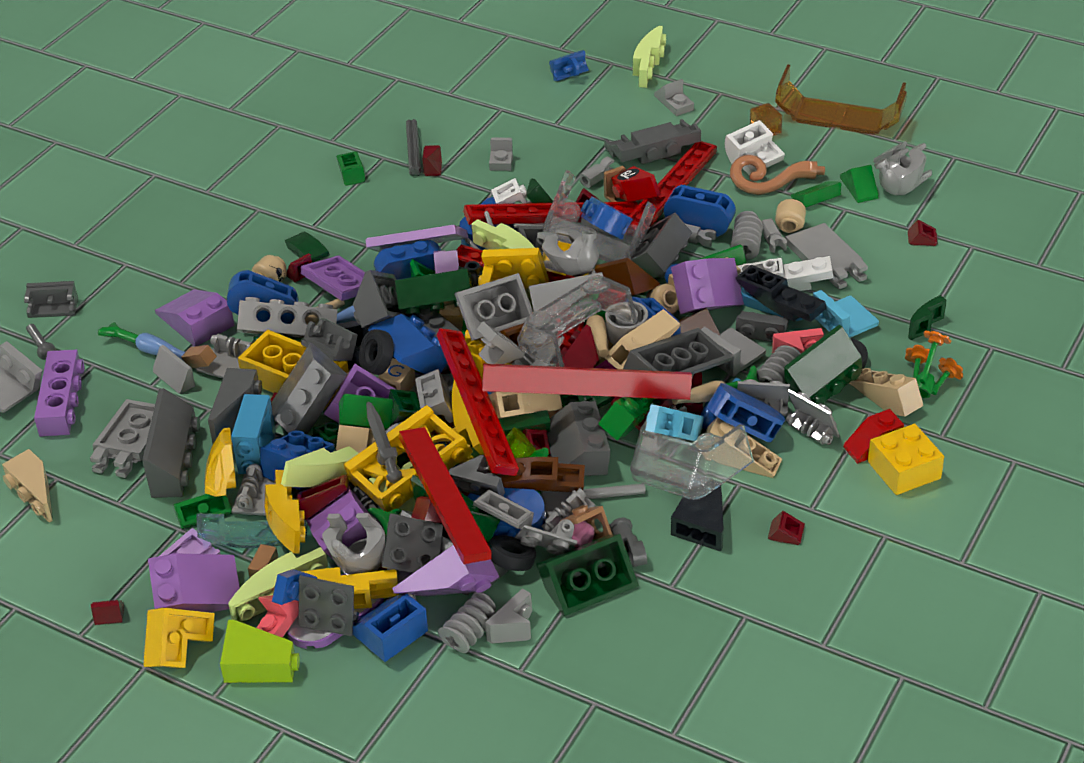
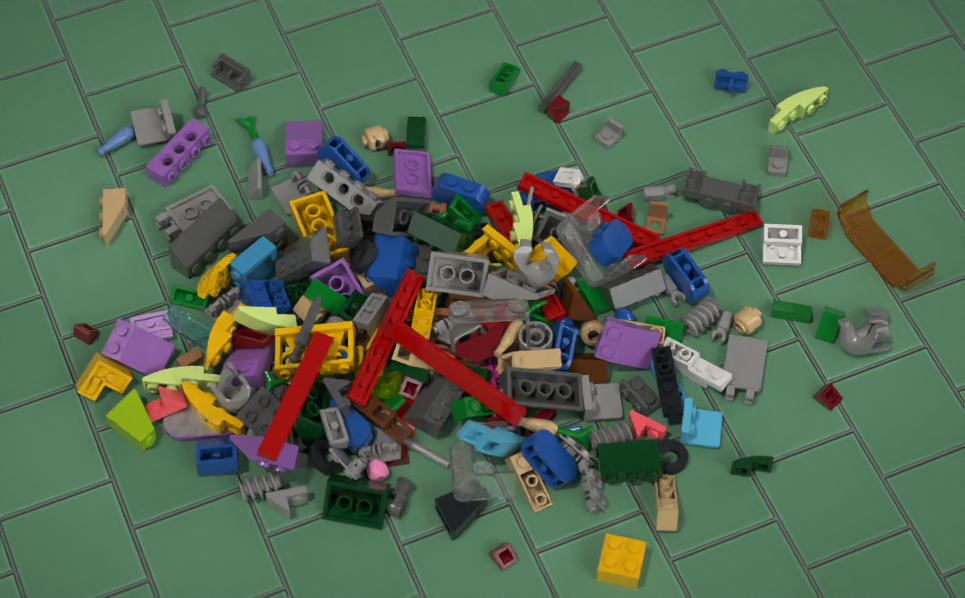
camera: 35 degrees right, 15 degrees up
medium nougat piece [181,345,217,368] -> none
blue bracket [272,569,317,605] -> none
dark grey hinge [299,575,359,636] -> none
lavender tile [366,225,468,251] -> none
lavender brick [433,250,459,273] -> none
light grey slope [477,321,525,364] -> none
medium nougat bracket [560,505,612,540] -> none
red slope [611,166,661,202] -> none
nougat plant [730,155,825,195] -> none
red slope [843,409,904,464] -> none
plant [905,331,963,398] -> none

